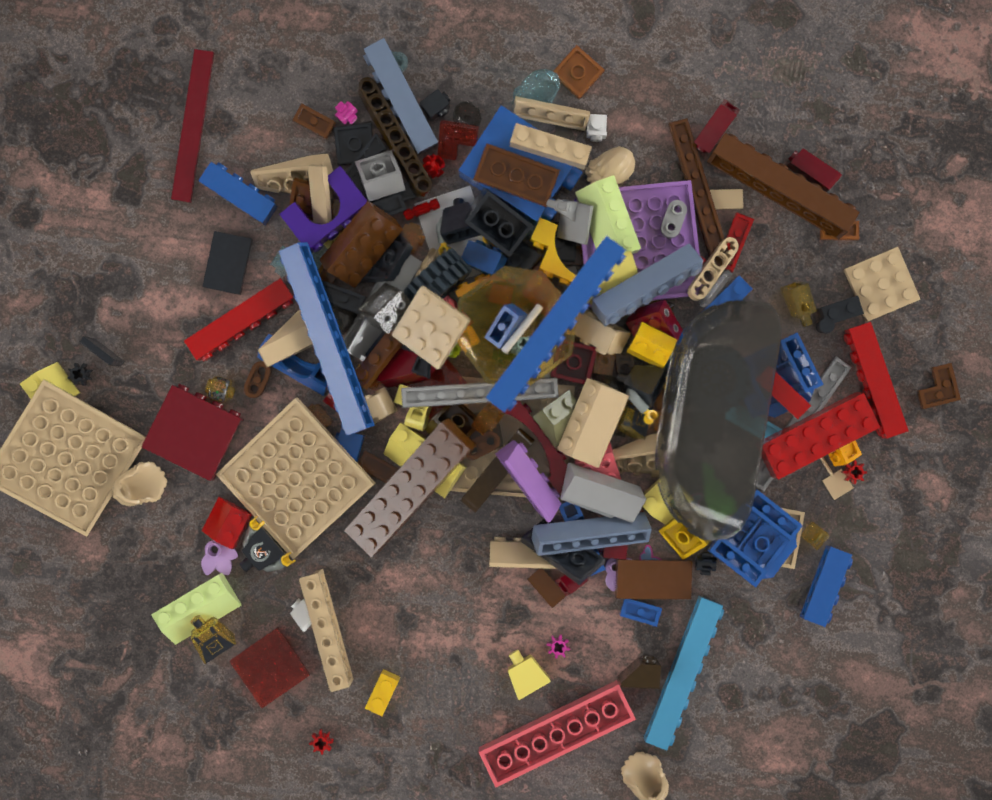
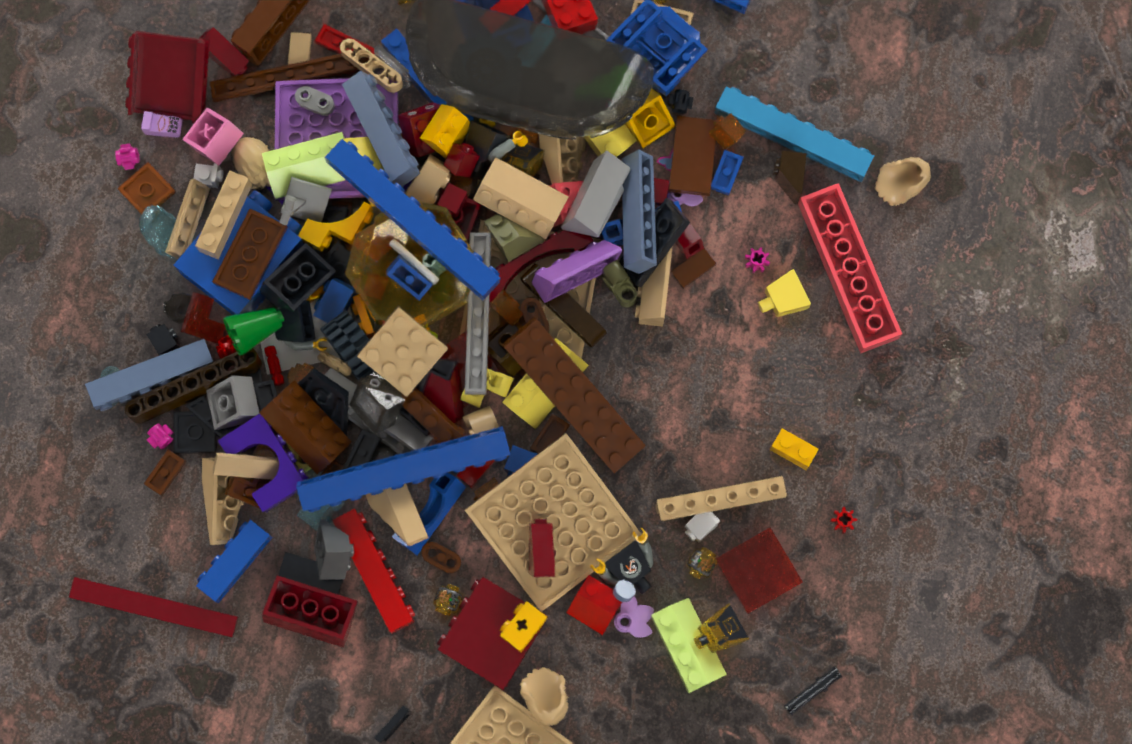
camera: 85 degrees left, 10 degrees down
none -> dark pink gear [115,143,140,170]
none -> dark red panel [125,31,210,123]
none -> lavender leg [141,111,183,138]
none -> bright pink brick [182,107,244,166]
none -> green cone [223,308,284,356]
none -> dark red slope [262,575,358,648]
none -> dark grey slope [314,520,354,580]
none -> dark red brick [437,183,468,219]
none -> dark red brick [443,143,480,177]
none -> yellow brick [500,602,547,652]
none -> dark red slope [529,519,555,577]
none -> olive piece [603,260,637,308]
none -> piece [613,580,635,602]
none -> clear yellow head [686,547,718,580]
none -> clear orange brick [709,113,747,150]
none -> black pin [784,666,843,716]

